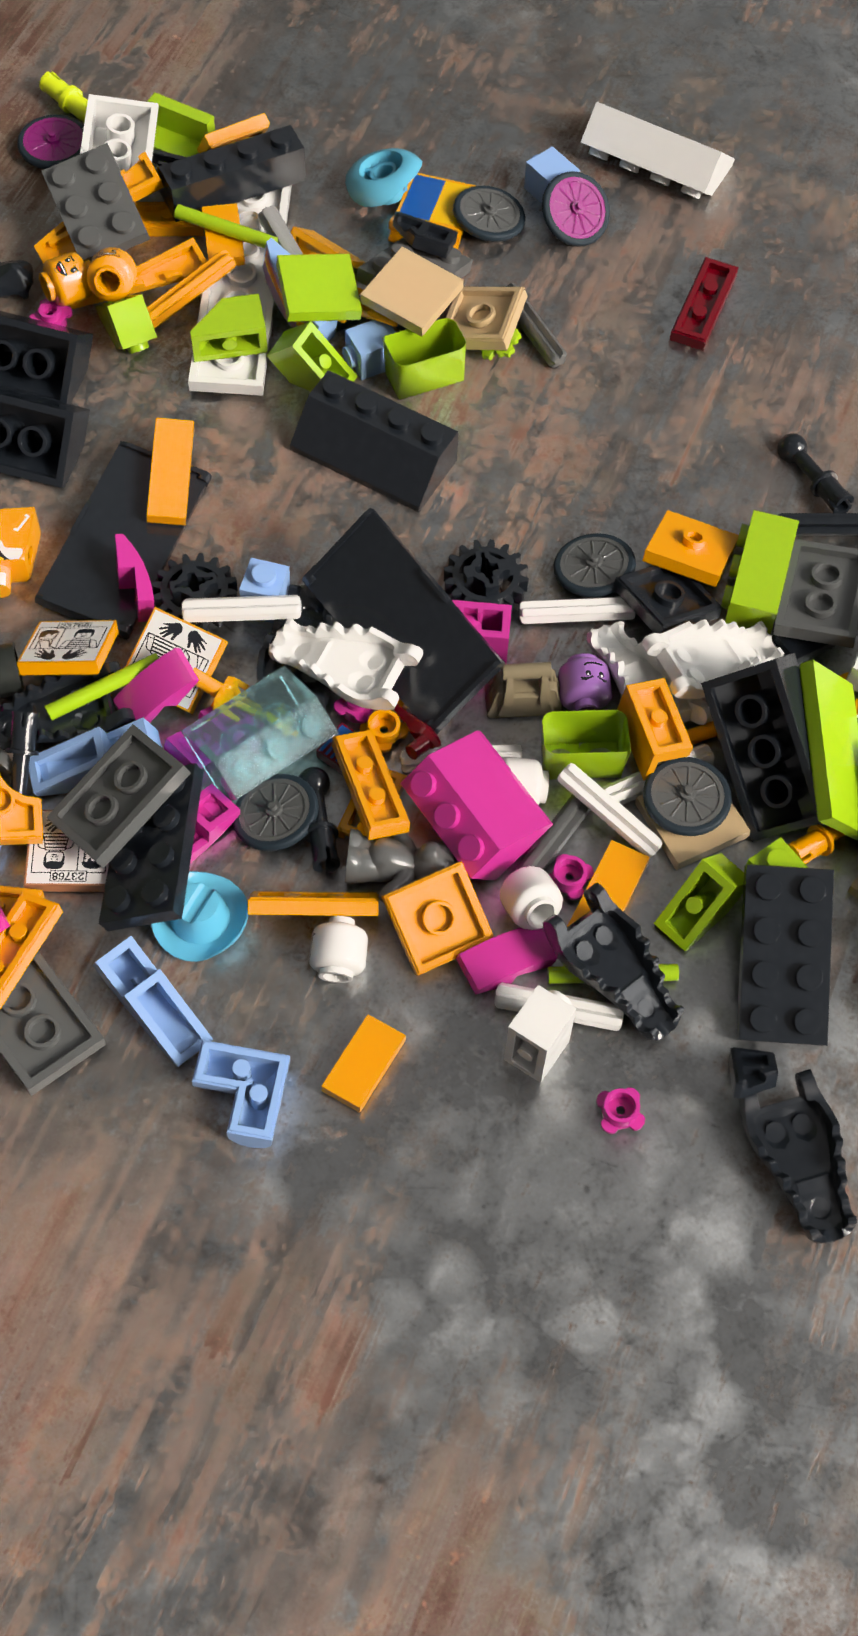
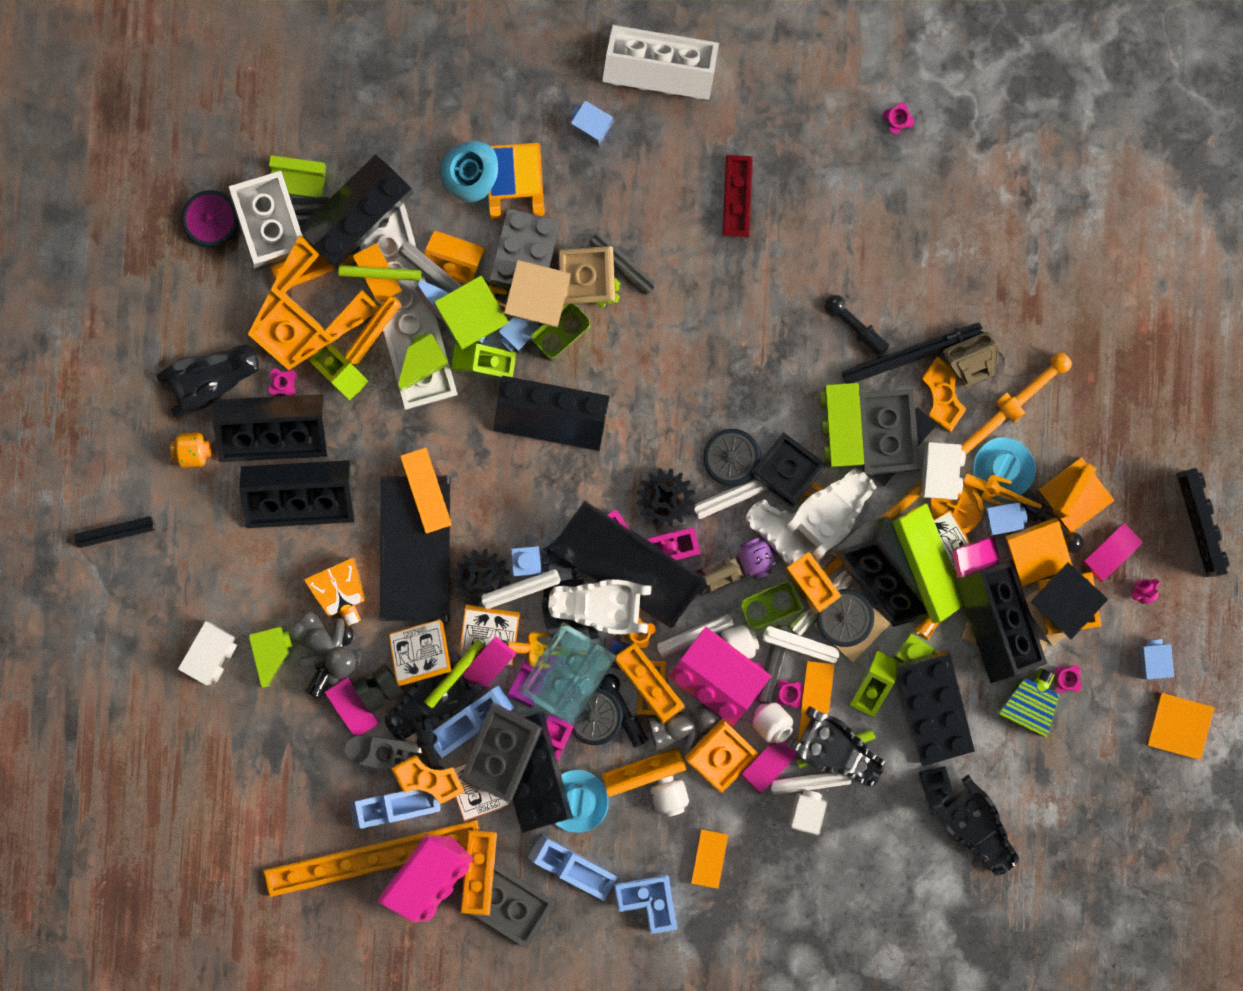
camera: 20 degrees left, 25 degrees up
neon yellow pin [39,71,88,123] -> none
light orange head [39,252,92,306] -> none
dark grey plate [41,143,150,262] -> none
light orange head [87,247,137,302] -> none
dark pink slope [115,534,154,622] -> none
light orange tile [197,113,270,153] -> none
black tile [392,211,458,259] -> none
dark red bar [394,703,441,760] -> none
dark grey wheel [453,186,526,242] -> none
wheel [542,171,610,246] -> none
dark pink plate [596,1087,645,1134] -> none
light orange plate [642,510,739,587] -> none

